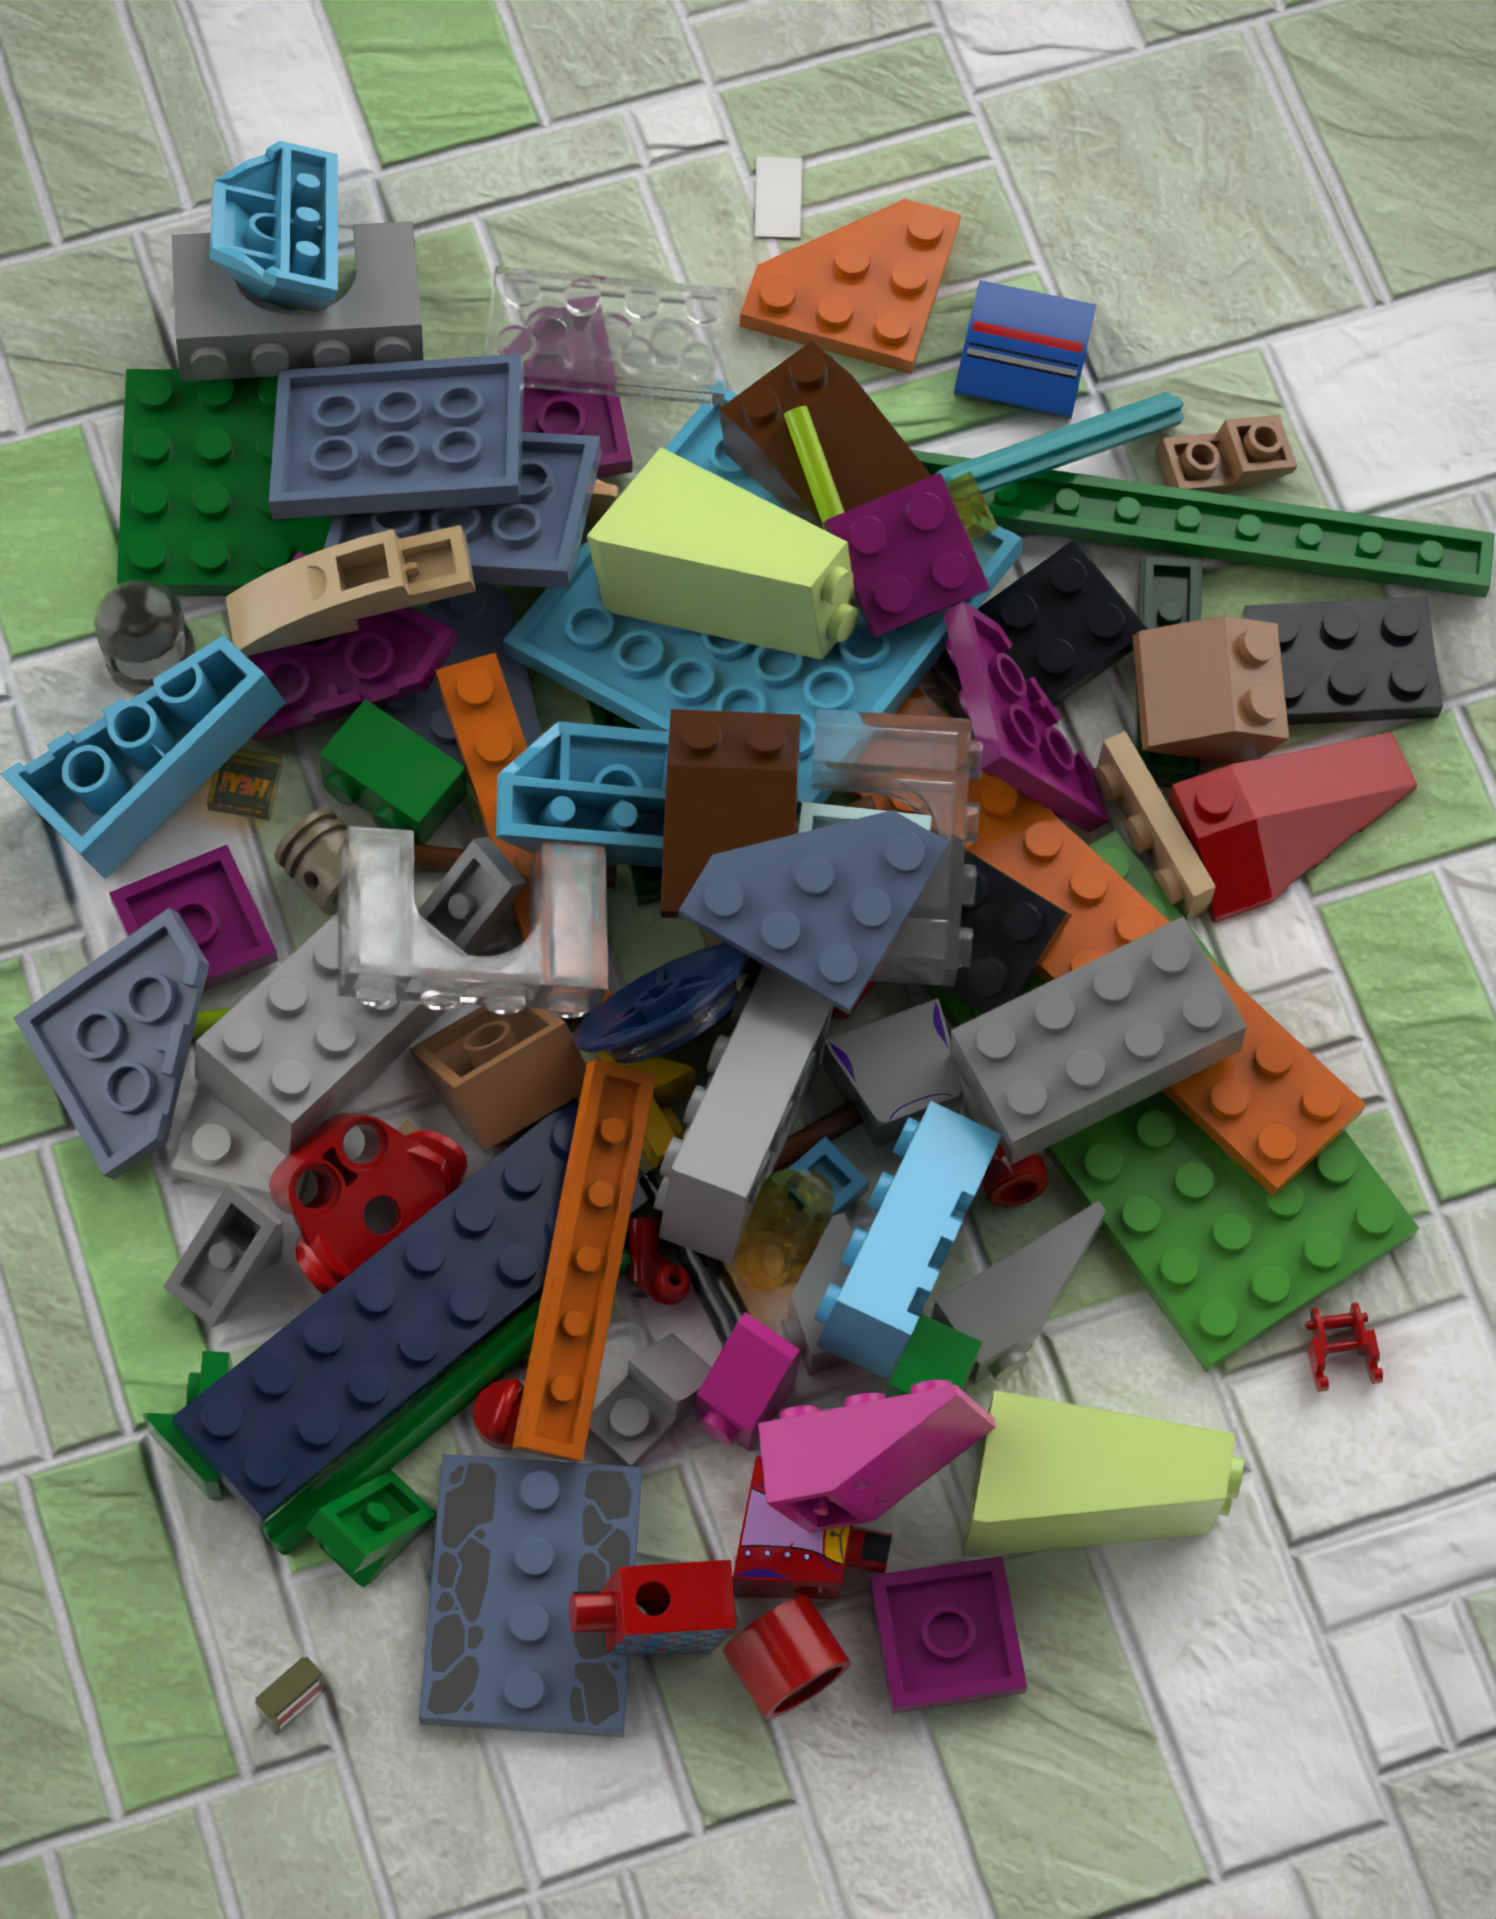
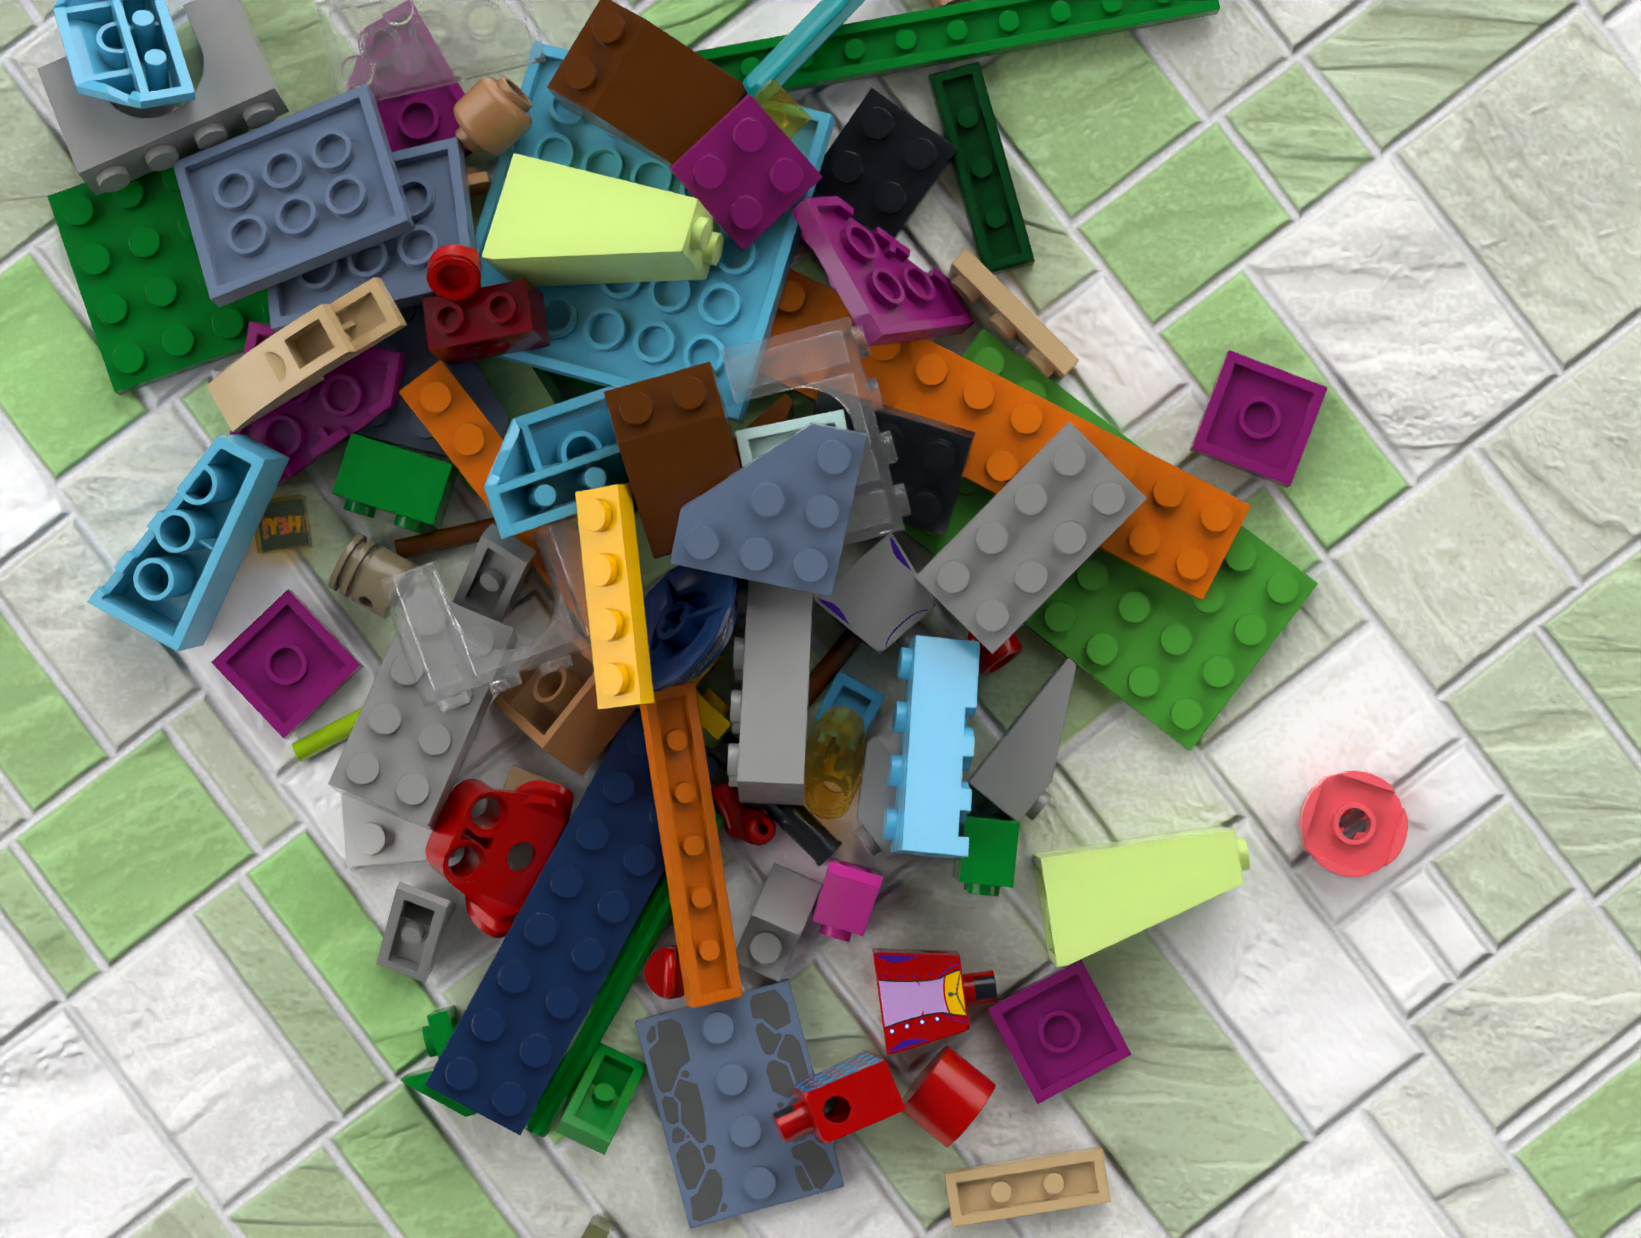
camera: 10 degrees left, 20 degrees up
sand blue plate [14,908,209,1180] -> none
clear smoke helmet [94,579,196,694] -> none
dark pink slope [758,1380,995,1533] -> none
lime bar [784,406,844,531] -> none
medium nougat slope [1132,615,1289,764] -> none
red wedge [1168,732,1418,923] -> none
black plate [1241,596,1443,725] -> none
red piece [1305,1302,1383,1392] -> none
none -> dark red brick [422,278,550,365]
none -> red tile [426,244,482,301]
none -> medium nougat head [453,76,533,156]
none -> yellow plate [575,484,655,709]
none -> tan plate [944,1146,1111,1227]
none -> magenta plate [1189,350,1328,488]
none -> coral plate [1298,771,1408,877]

